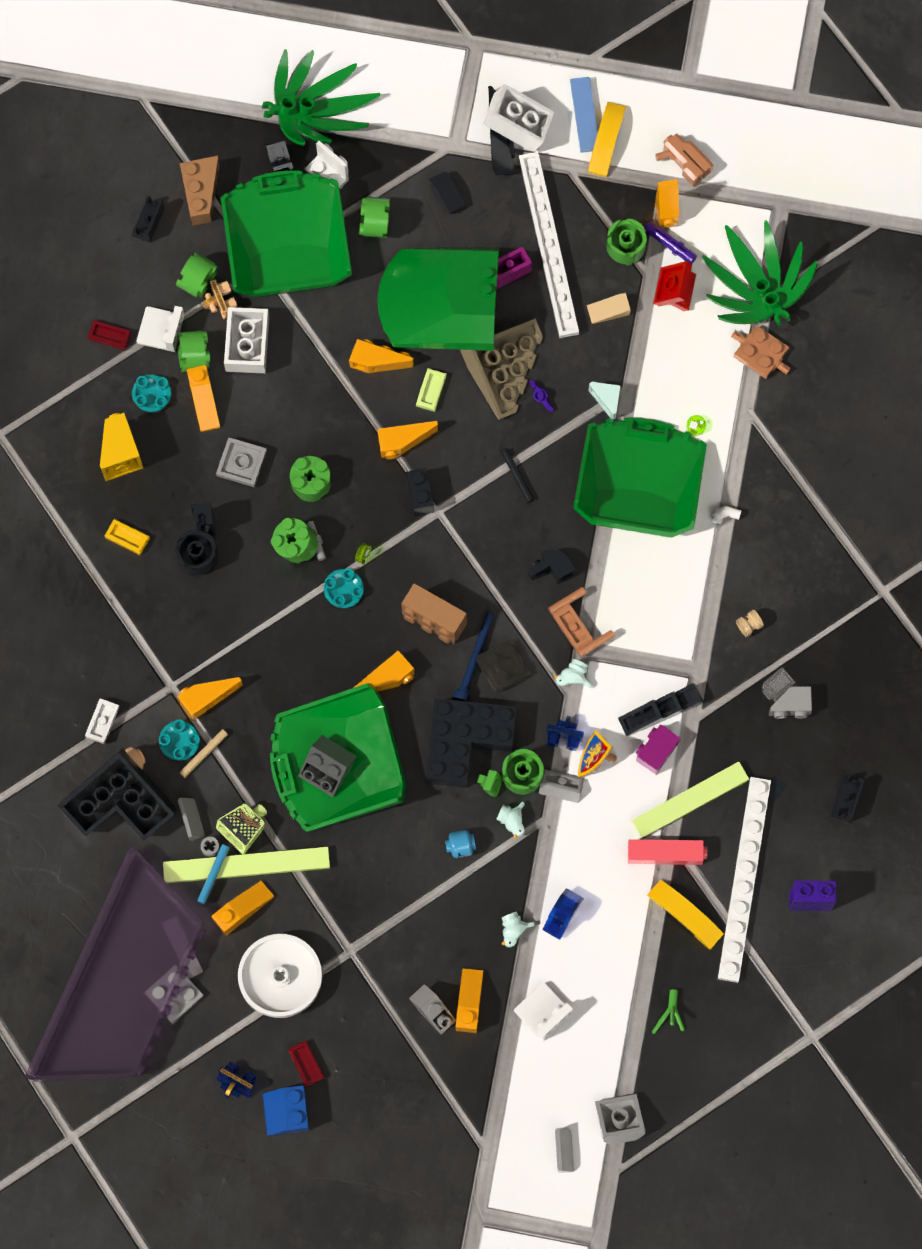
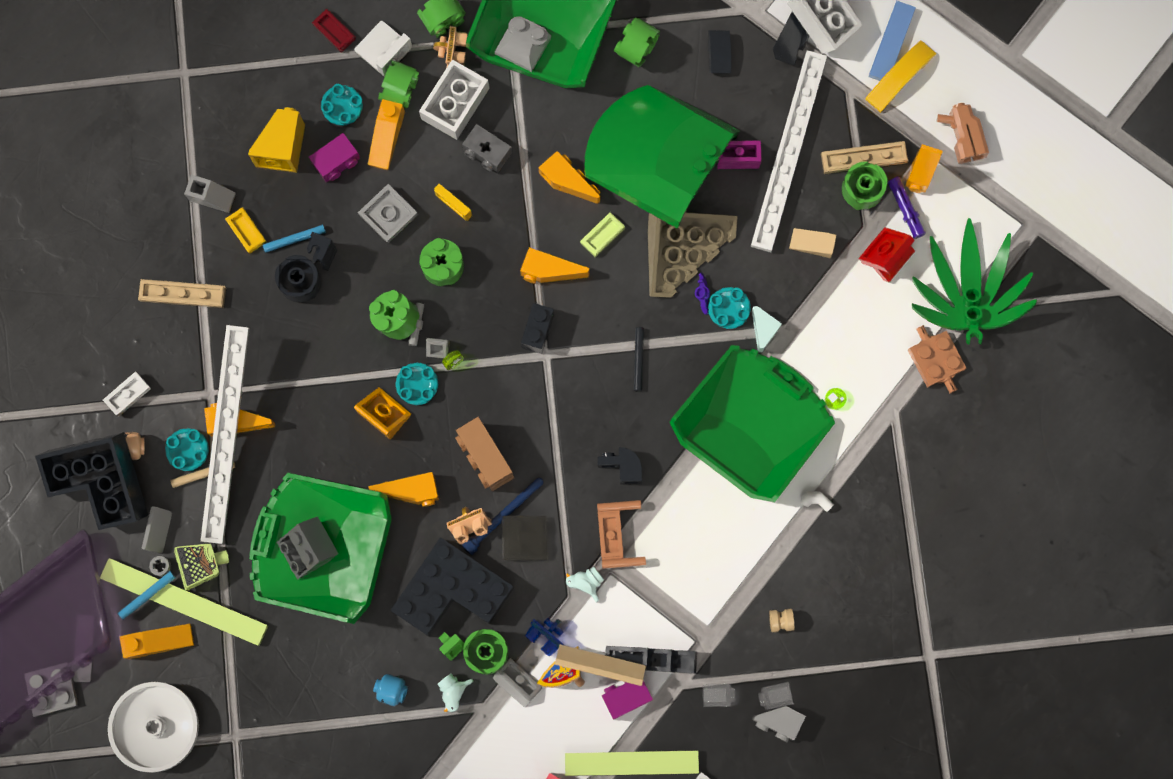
camera: 30 degrees right, 5 degrees up
none -> tan tile [138,279,226,308]
none -> light grey slope [184,175,236,213]
none -> white plate [201,325,249,544]
none -> dark azure bar [263,225,326,253]
none -> magenta brick [309,133,360,182]
none -> light orange slope [354,387,411,439]
none -> light grey slope [426,338,450,359]
none -> yellow tile [434,184,472,221]
none -> light nougat hips [447,507,492,544]
none -> flat silver brick [462,124,512,173]
none -> light grey slope [495,17,551,72]
none -> tan tile [555,644,646,686]
none -> clear brick [703,684,735,707]
none -> teal dish [708,287,751,329]
none -> tan tile [821,141,908,174]

